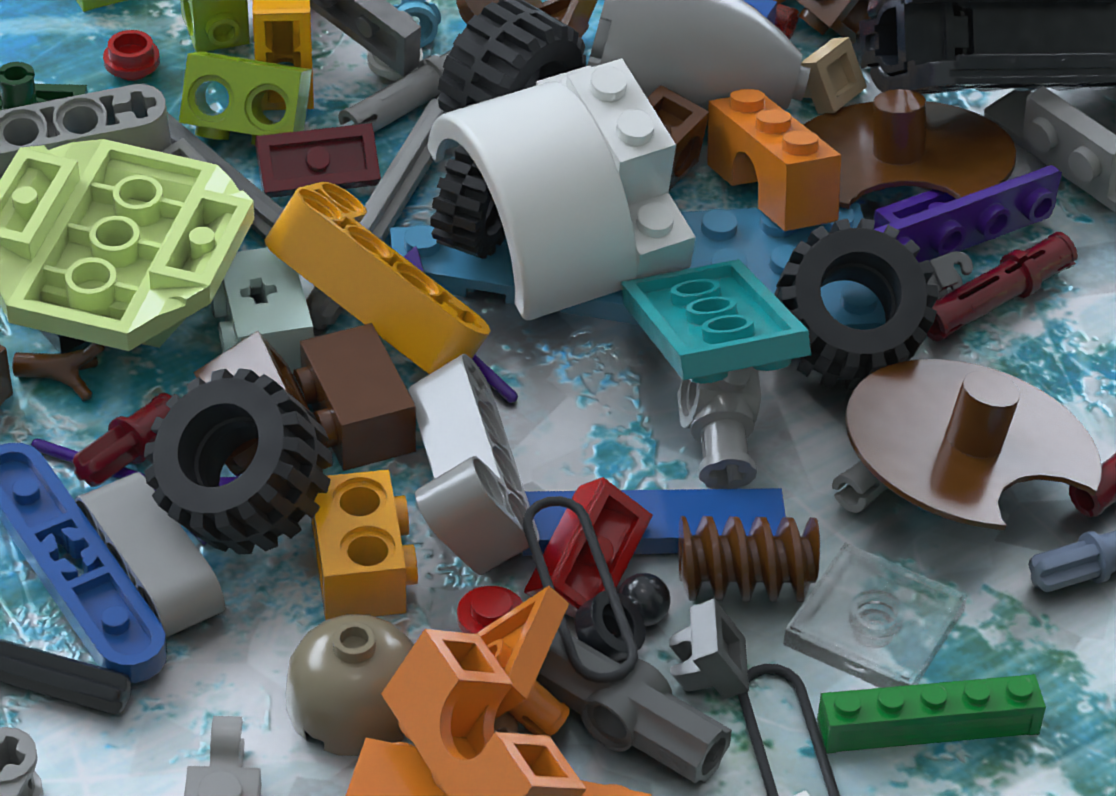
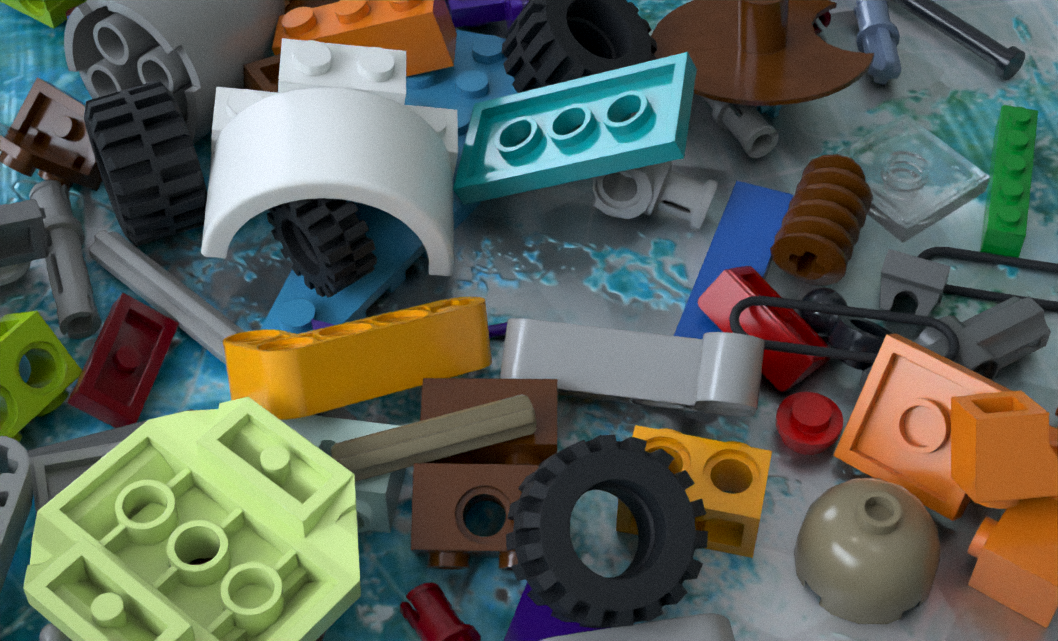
camera: 65 degrees left, 5 degrees up
none -> dark tan axle [331,394,536,482]

